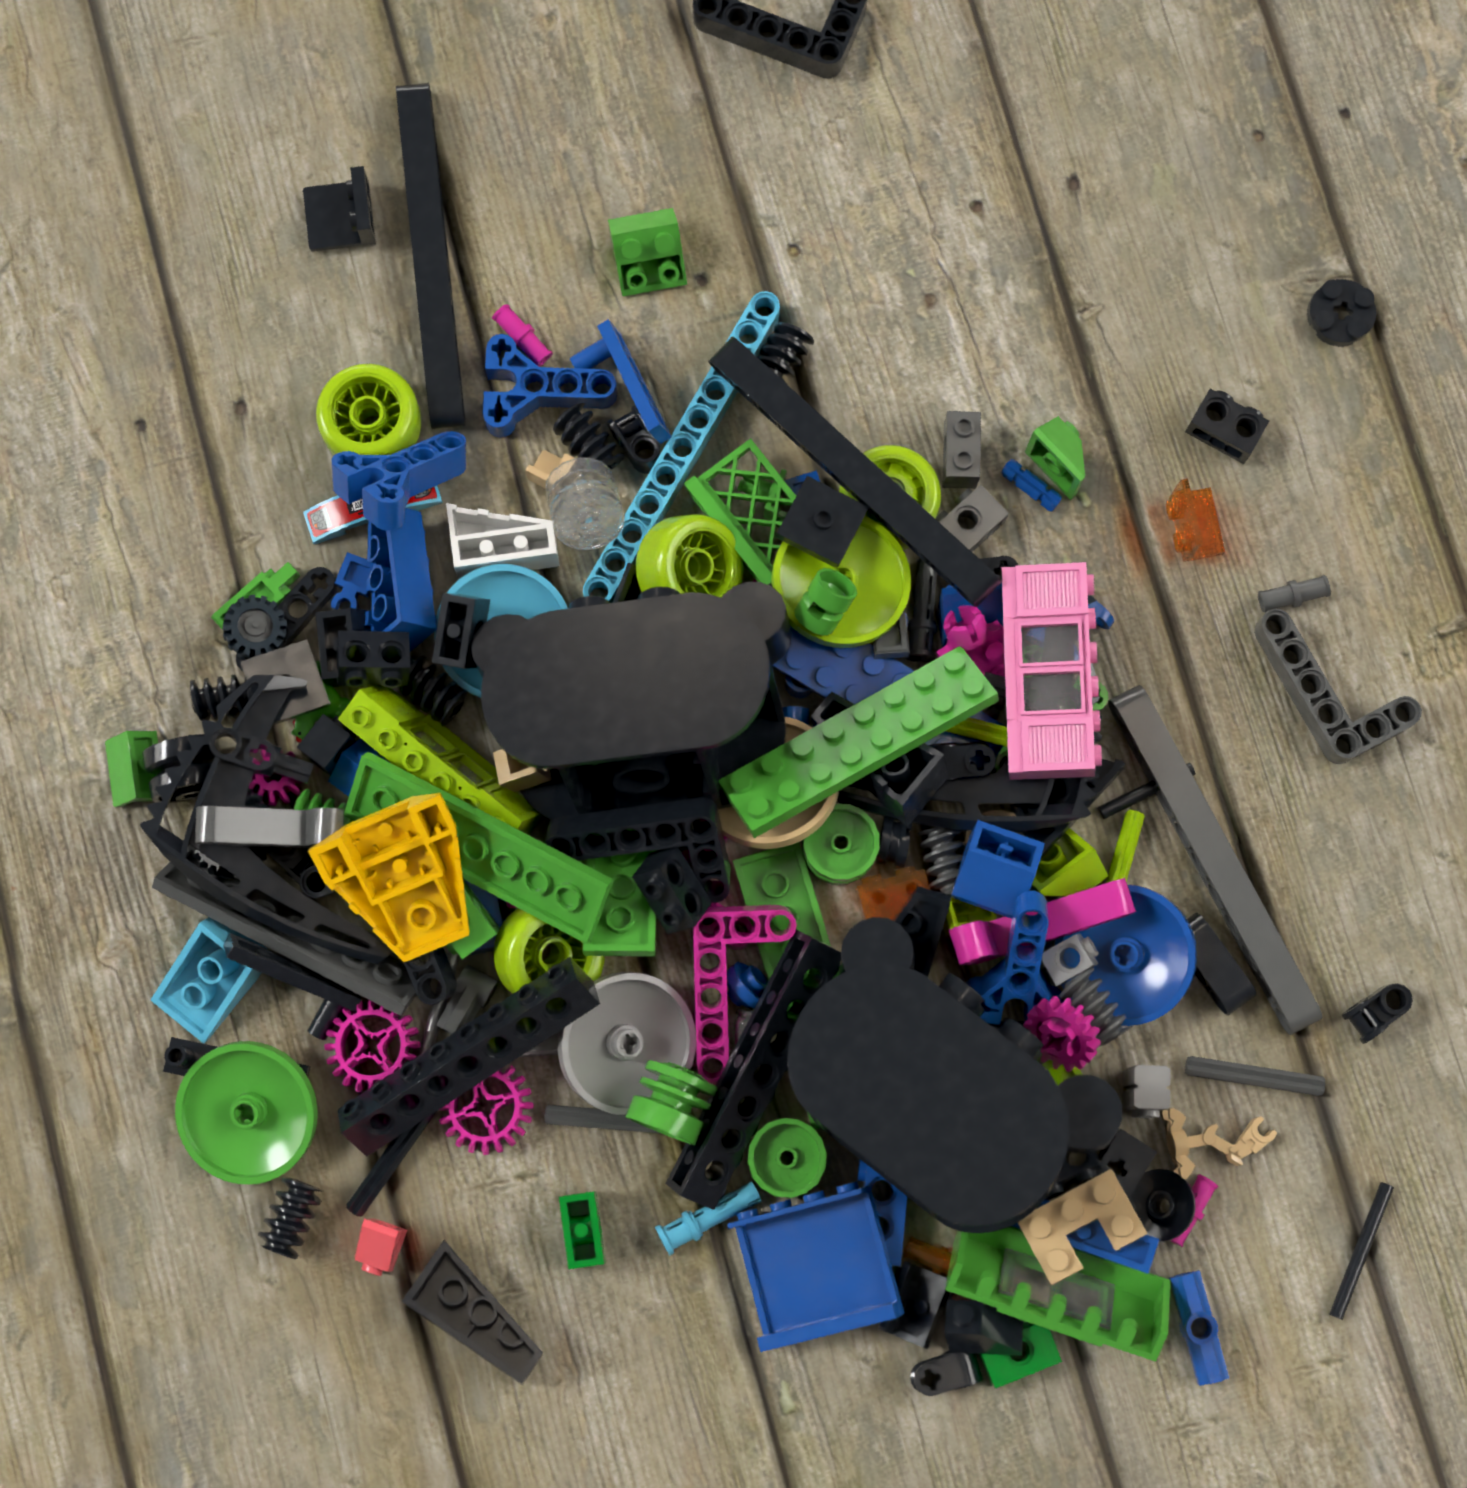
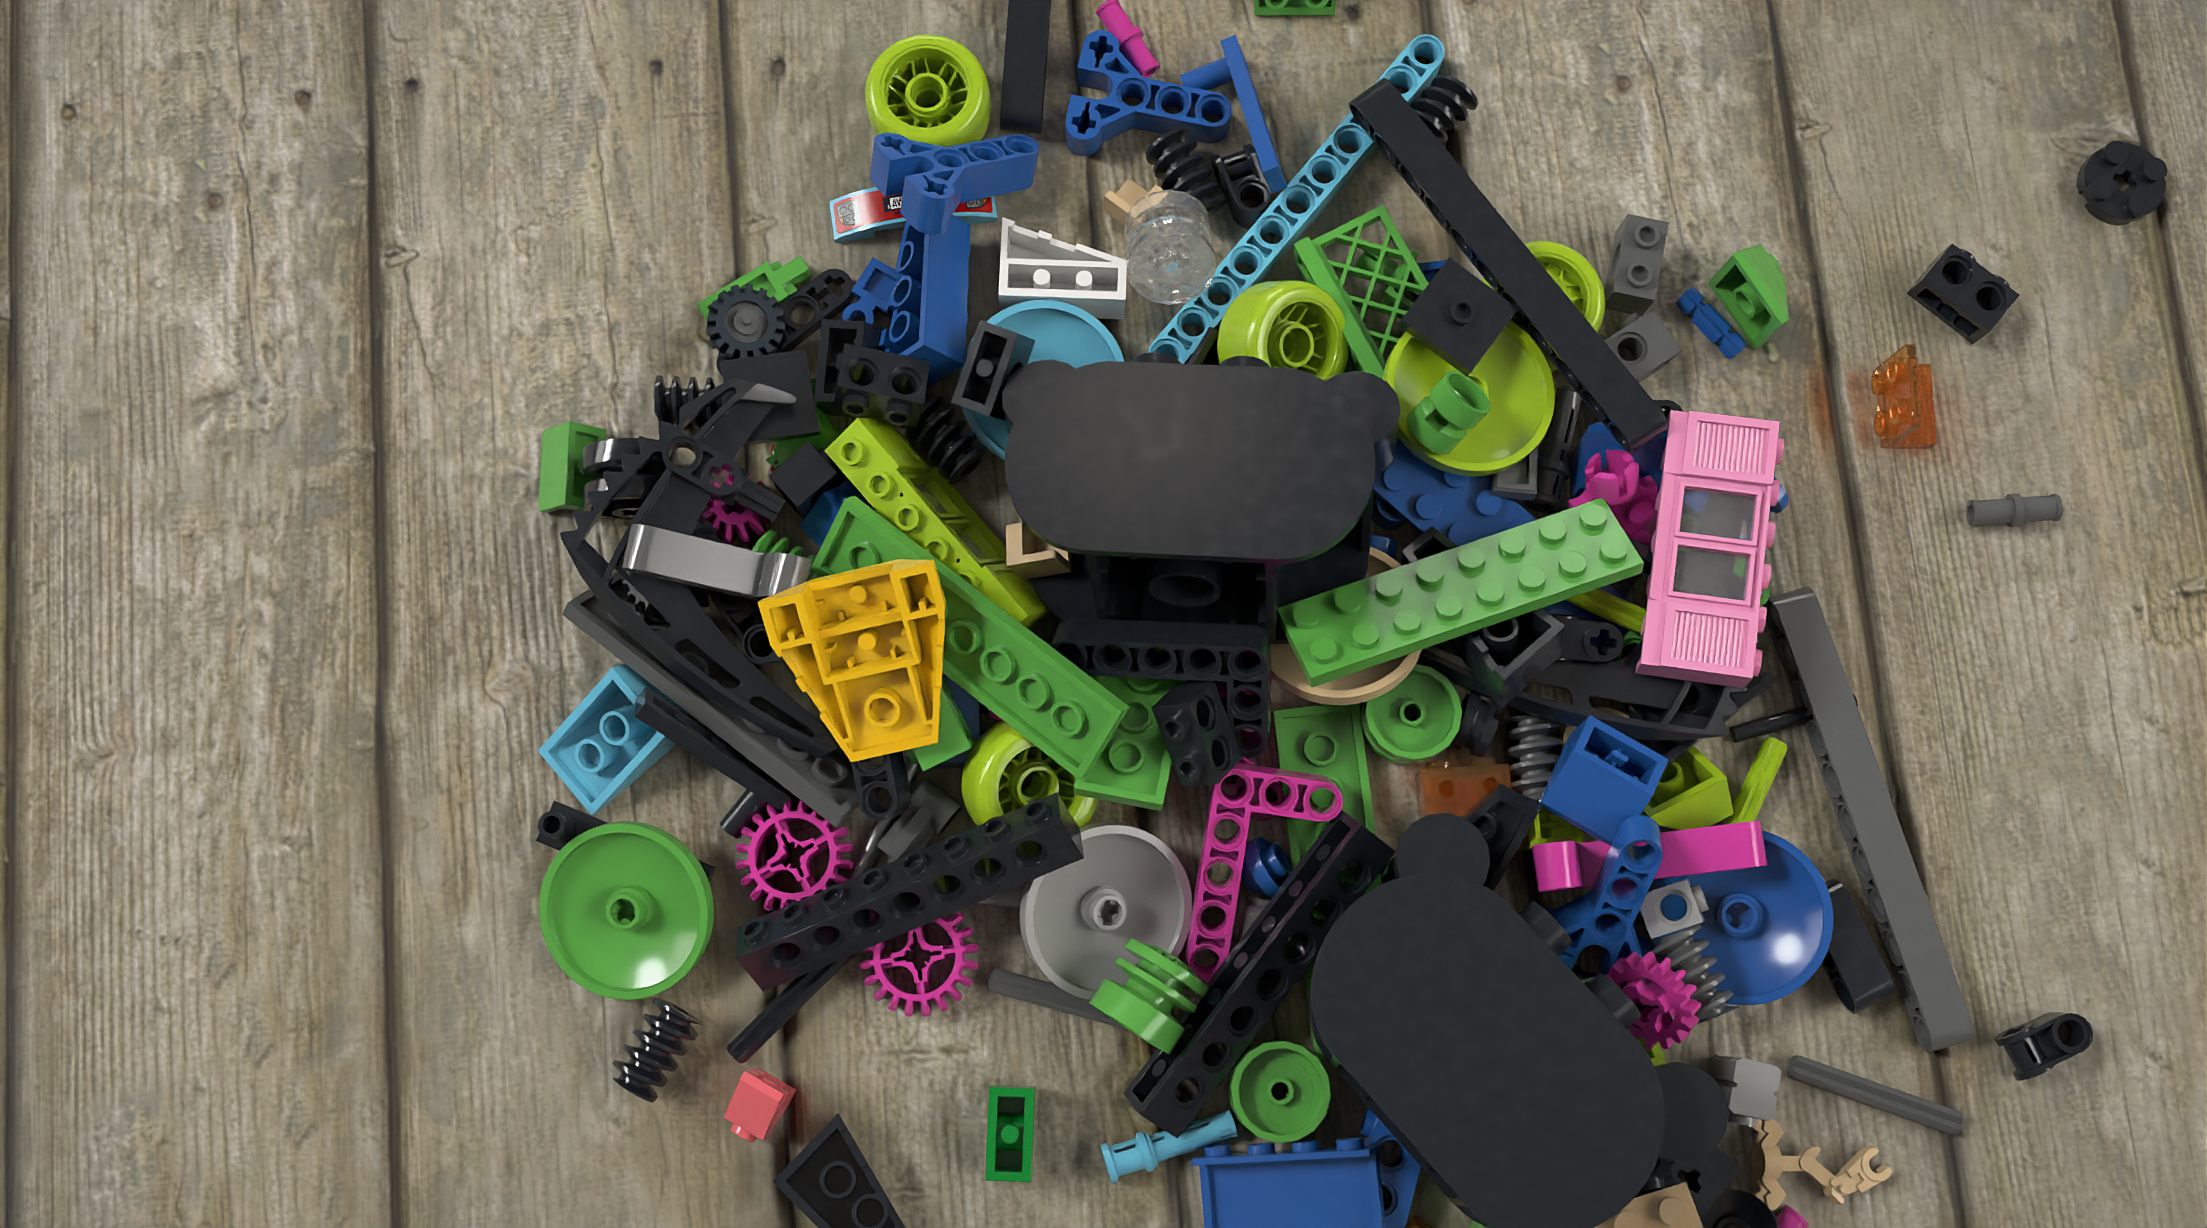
camera: 10 degrees right, 0 degrees up
dark grey beam [1254,609,1422,764] -> none

